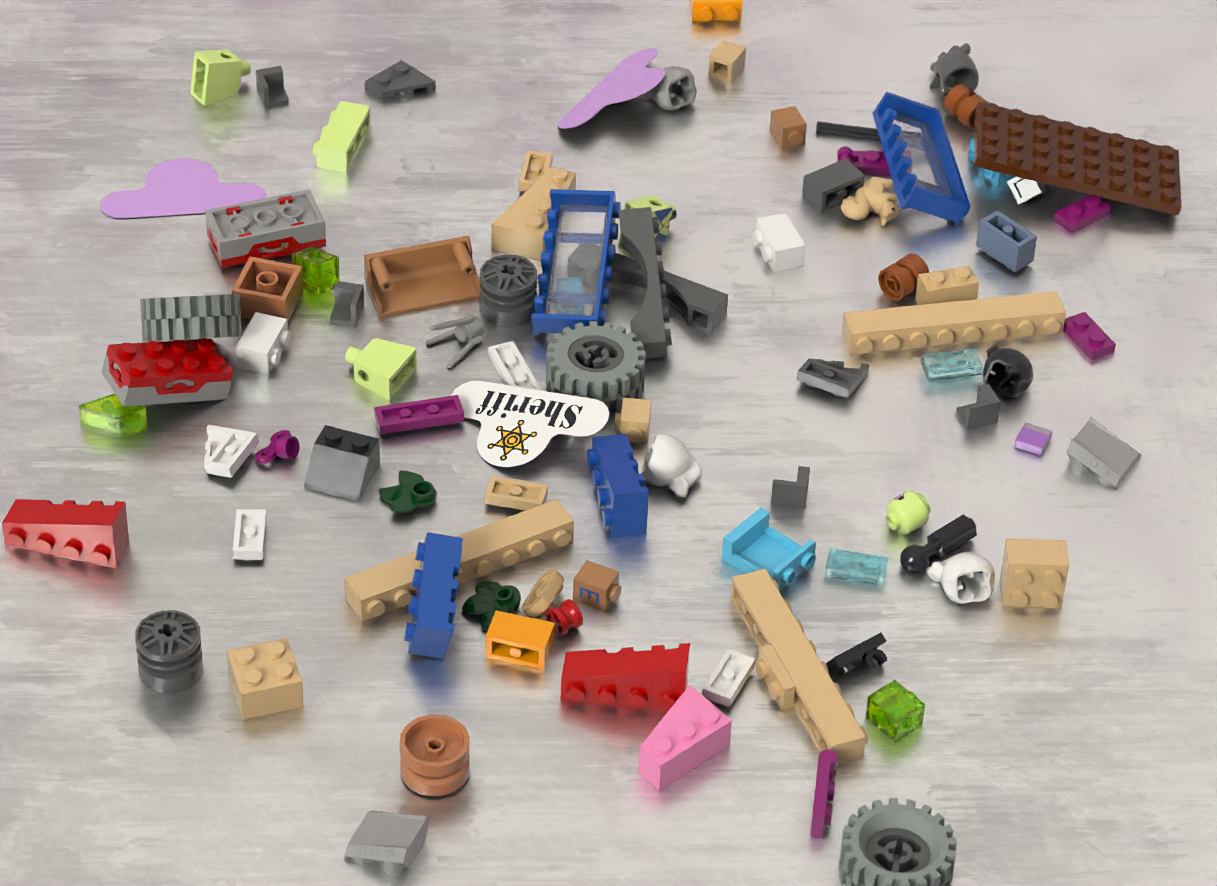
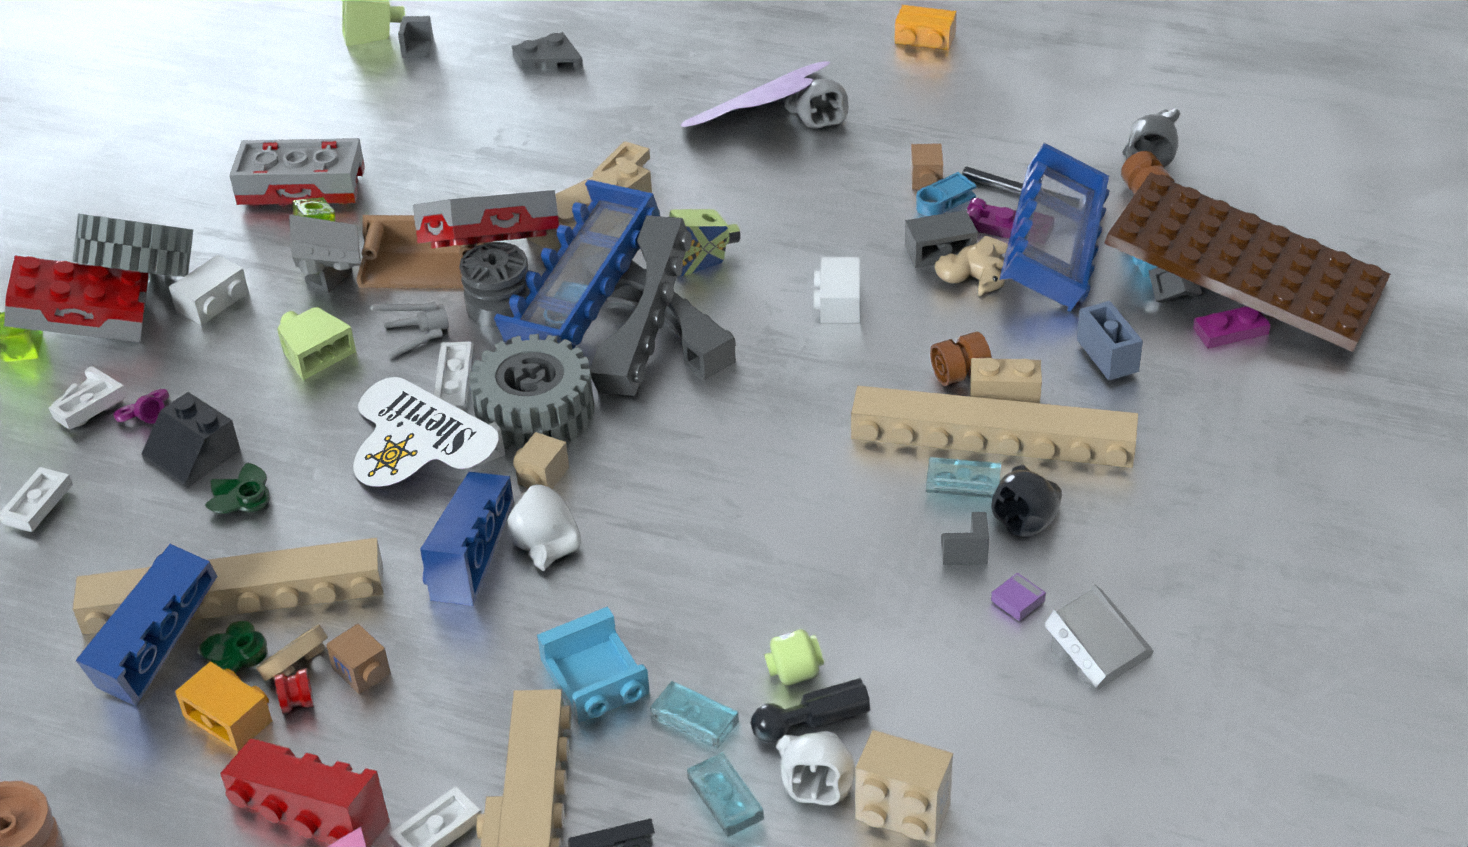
camera: 25 degrees right, 0 degrees up
lavender sticker [100,158,267,218] -> none
nougat brick [232,257,303,323] -> none
yellowish green brick [313,101,371,173] -> none
magenta plate [374,395,464,435] -> none
tan plate [485,476,548,510] -> none
tan brick [709,40,746,84] -> none
dark grey panel [771,466,810,508] -> none
dark grey wing [796,358,870,398] -> none
magenta plate [1063,312,1116,360] -> none
none -> light grey slope [289,215,361,275]
none -> piece [413,190,559,249]
none -> clear light blue plate [687,752,764,837]
none -> dark azure piece [916,172,977,216]

